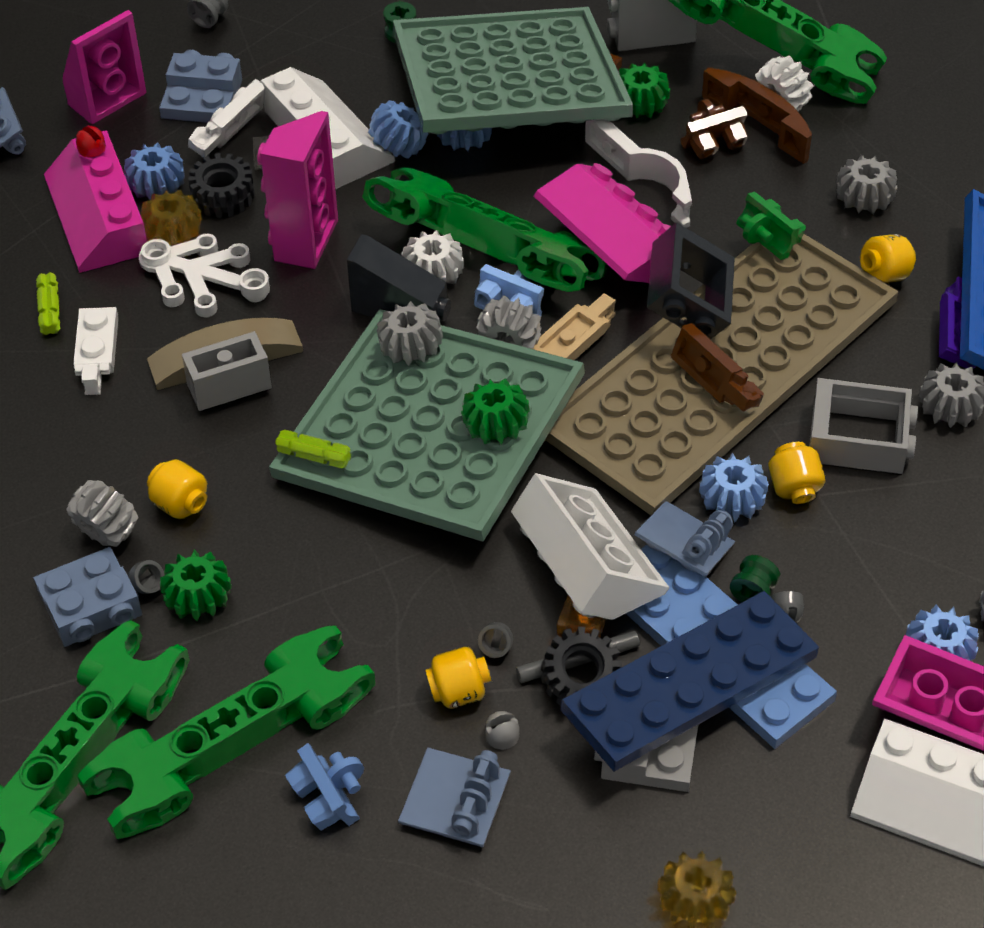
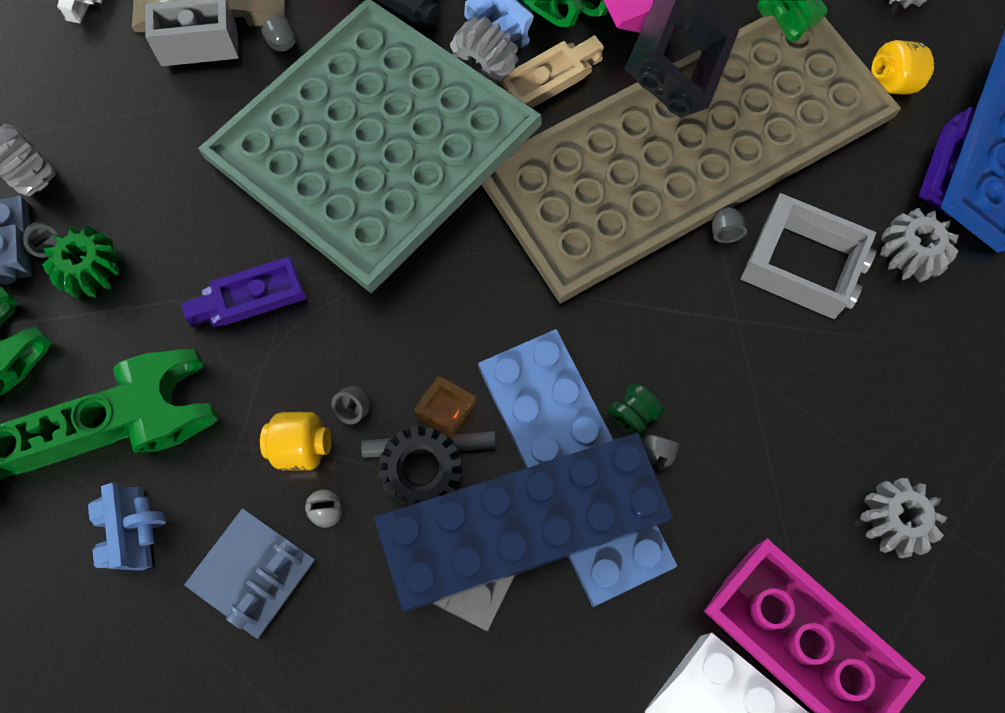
camera: 15 degrees right, 20 degrees up
yellow head [147,459,207,519] -> none
lime axle [275,430,351,469] -> none
light grey gear [377,301,443,366] -> none
green gear [461,378,530,445] -> none
white slope [511,473,670,620] -> none
sand blue hinge [634,501,735,577] -> none
reddish brown hinge [671,323,764,412] -> none
light blue gear [699,453,769,522] -> none
yellow head [768,441,825,504] -> none
light blue gear [906,604,979,661] -> none
none -> dark purple hinge [181,257,306,327]
none -> dark grey hinge [261,16,296,51]
none -> dark grey hinge [712,207,747,243]

